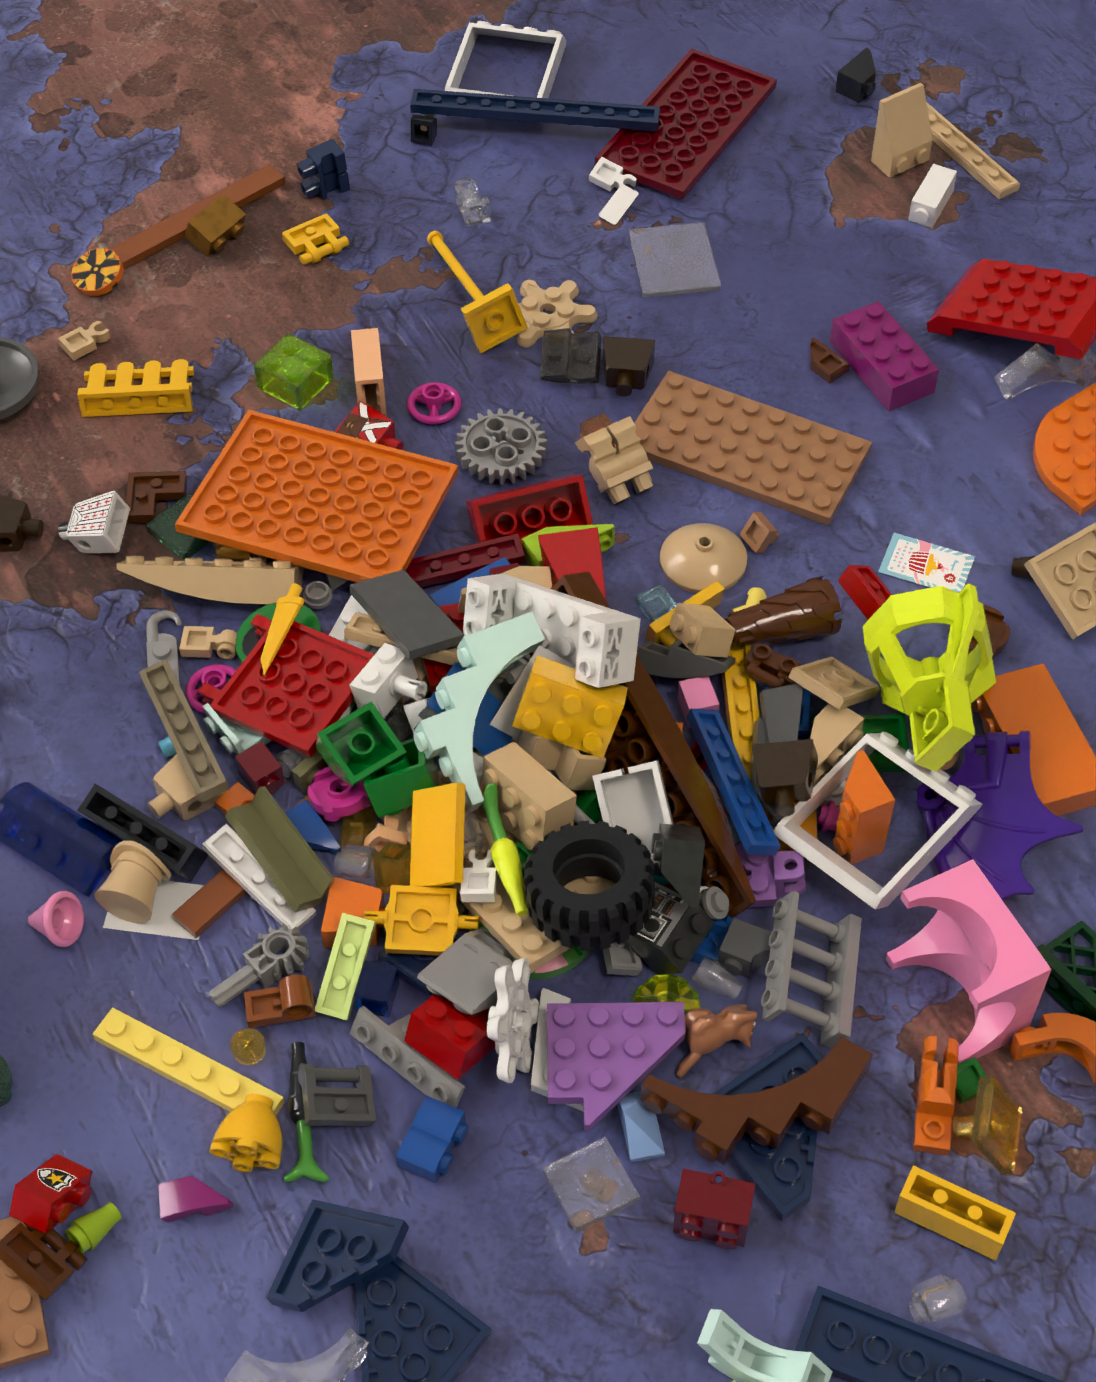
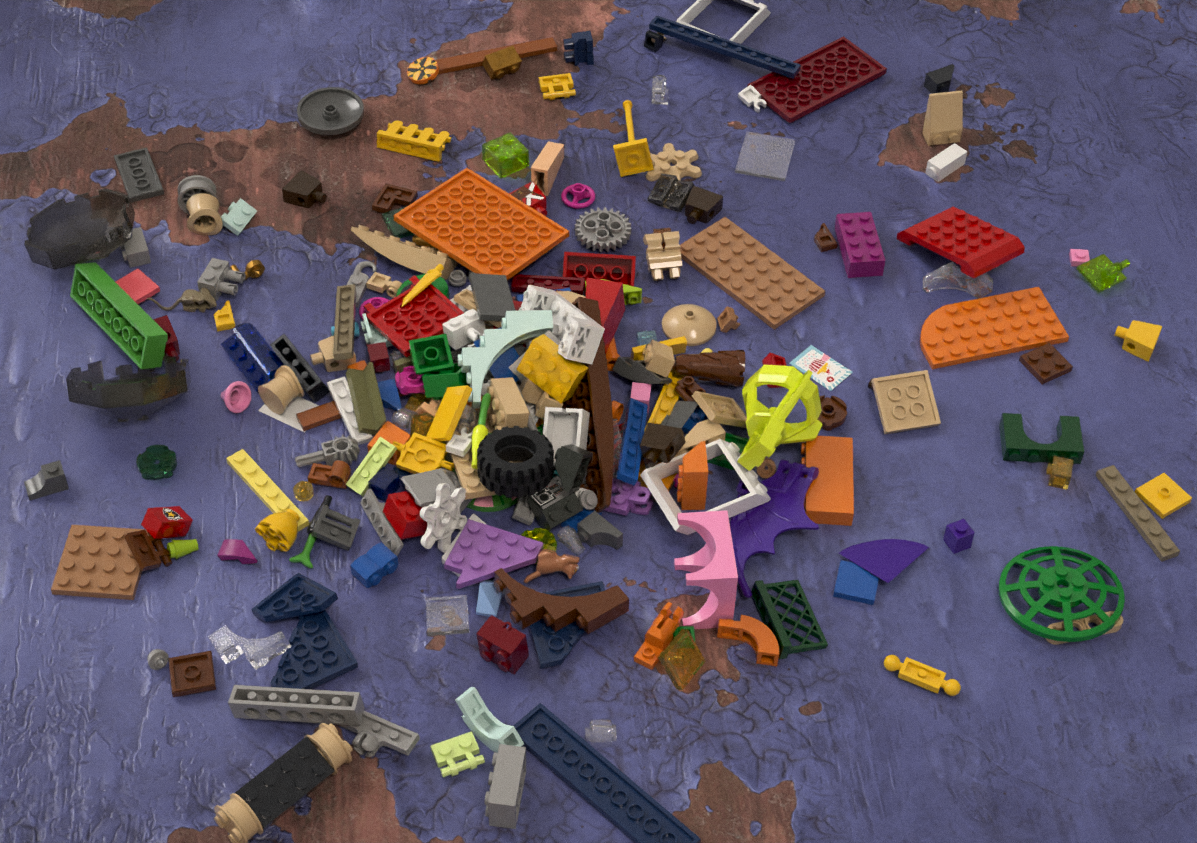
camera: 20 degrees right, 5 degrees down
tan plate [58,321,111,361] -> none
white torso [58,491,130,553] -> none
white sticker [599,184,639,225] -> none
light grey fence [761,890,862,1049] -> none
yellow brick [894,1165,1016,1261] -> none
tan tile [926,102,1020,199] -> none

